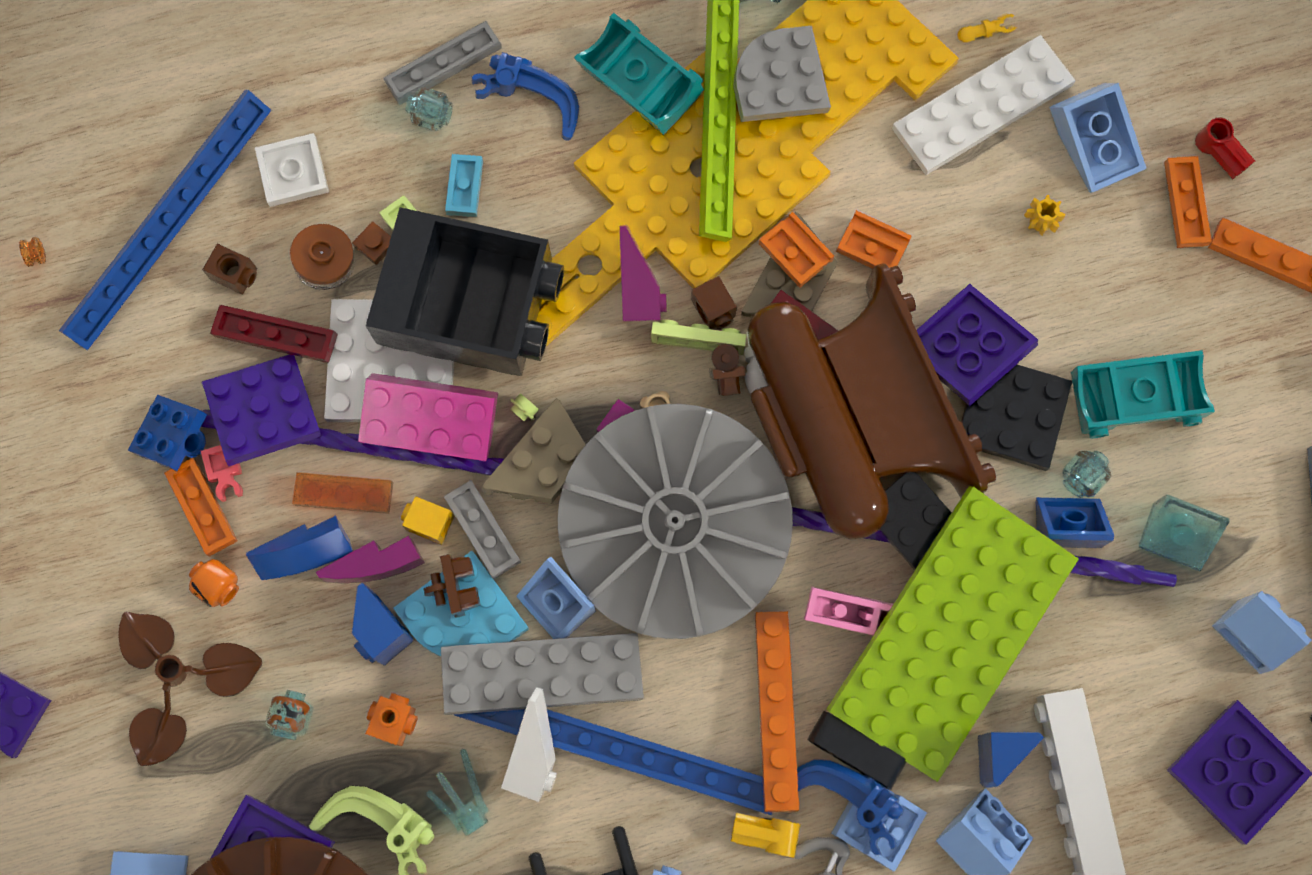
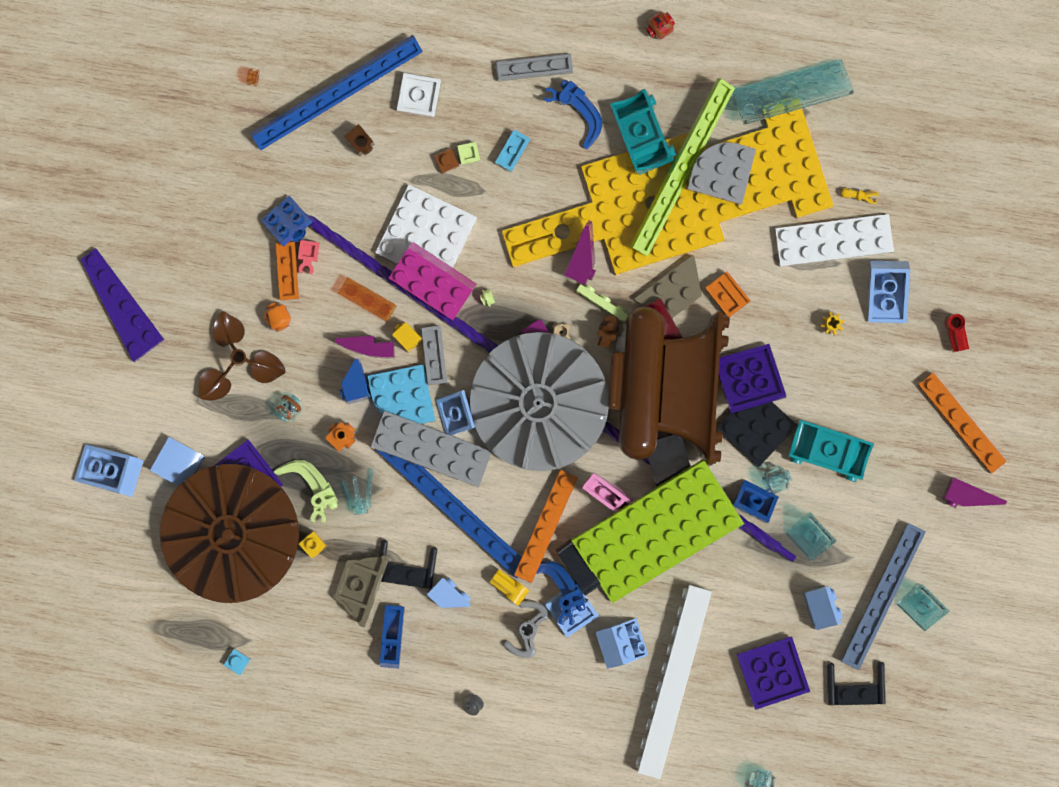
camera: 25 degrees right, 10 degrees up
dark purple plate [202,354,322,467] -> none
dark red plate [210,305,338,363] -> none
blue slope [246,515,353,580] -> none
dark orange piece [290,224,355,290] -> none
black brick [365,207,564,376] -> none
clear light blue head [406,87,453,131] -> none
reddish brown hips [423,554,481,618] -> none
dark tan wing [482,398,585,504] -> none
white slope [501,687,557,802] -> none
reddish brown brick [691,276,737,329] -> none
orange plate [758,212,834,288] -> none
blue slope [978,732,1044,788] -> none
orange plate [1164,156,1212,248] -> none

